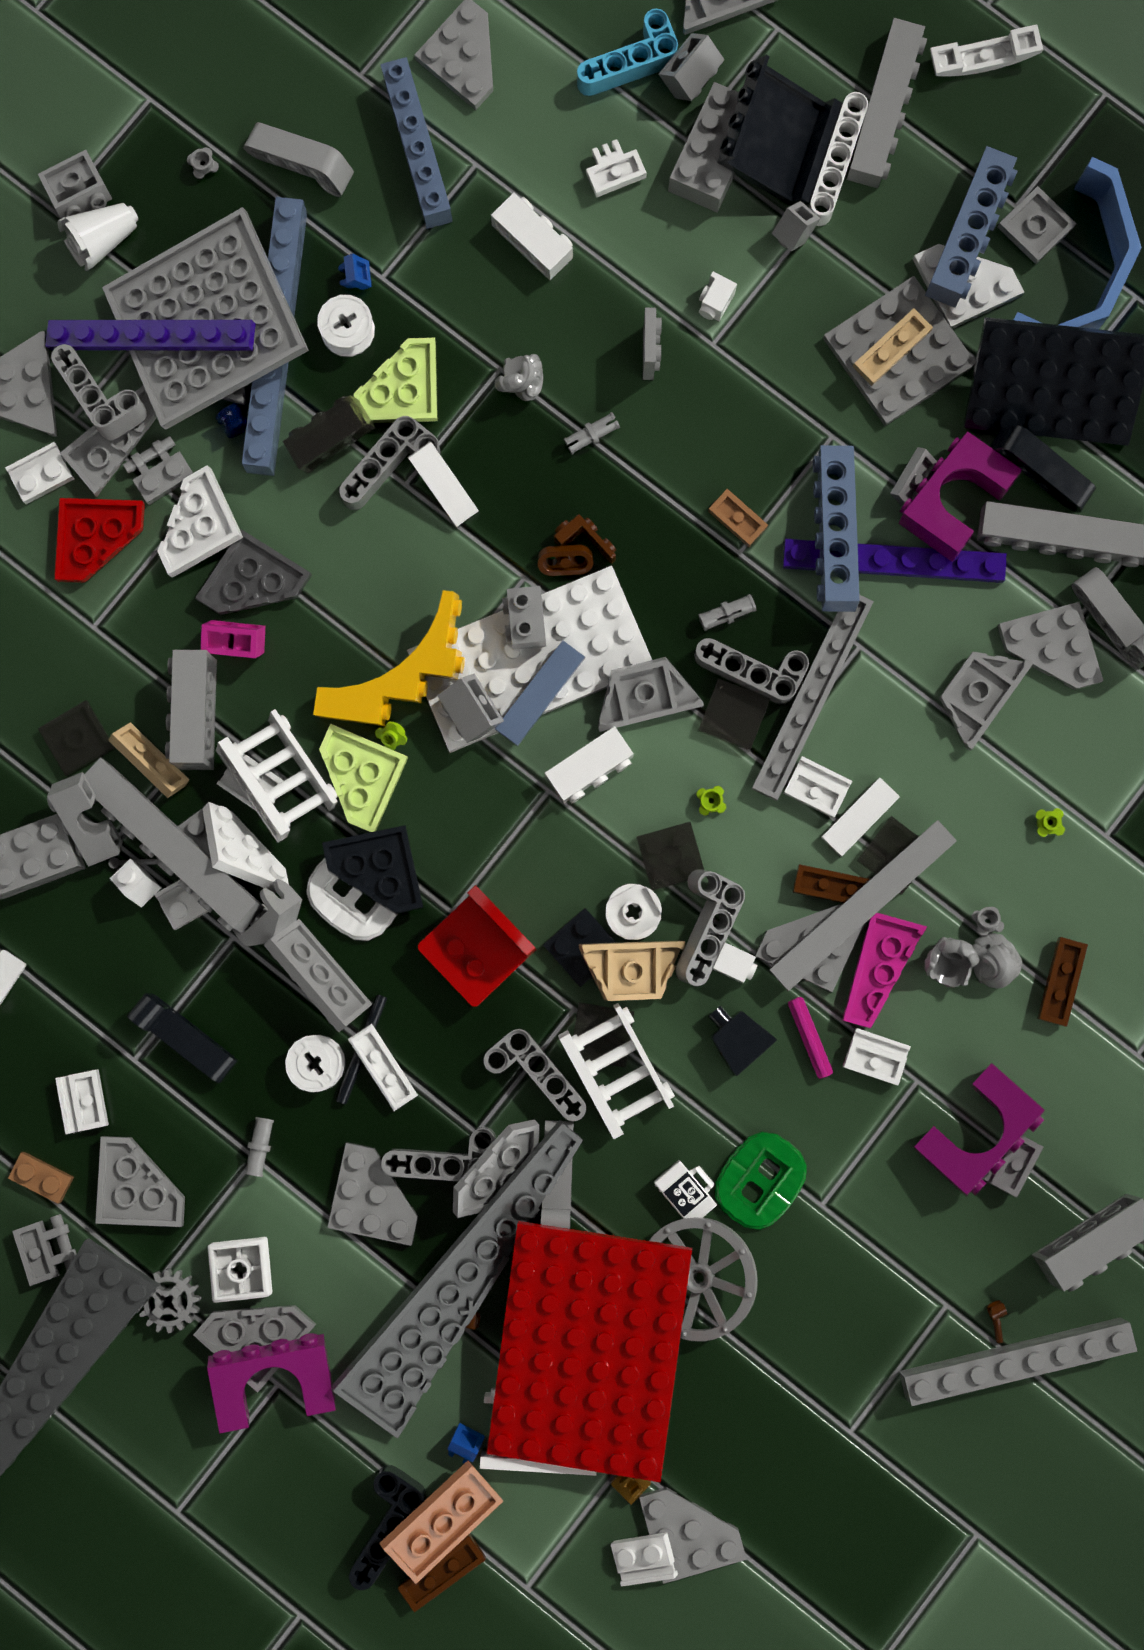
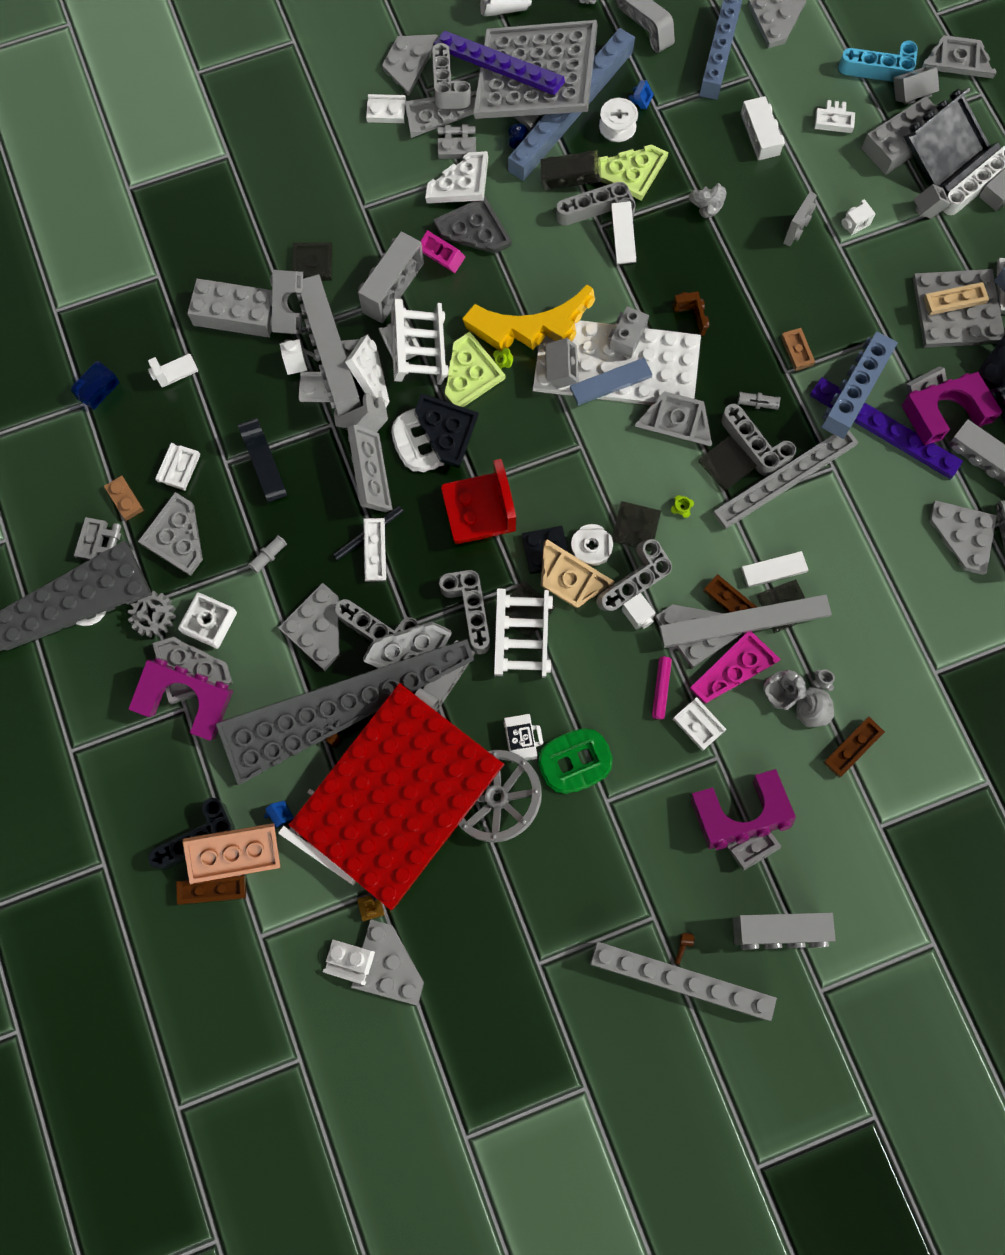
camera: 30 degrees right, 10 degrees down
red plate [55,498,145,583] -> none
tan plate [108,722,190,798] -> none
white piece [285,1035,345,1092] -> none
reddish brown plate [538,545,593,576] -> none
white brick [545,726,634,804] -> none
light grey pin [564,412,620,454] -> none
black torso [708,1005,777,1076] -> none
white plate [783,756,852,818] -> none
light grey wing [939,652,1033,751] -> none
lime plate [1035,808,1065,837] -> none

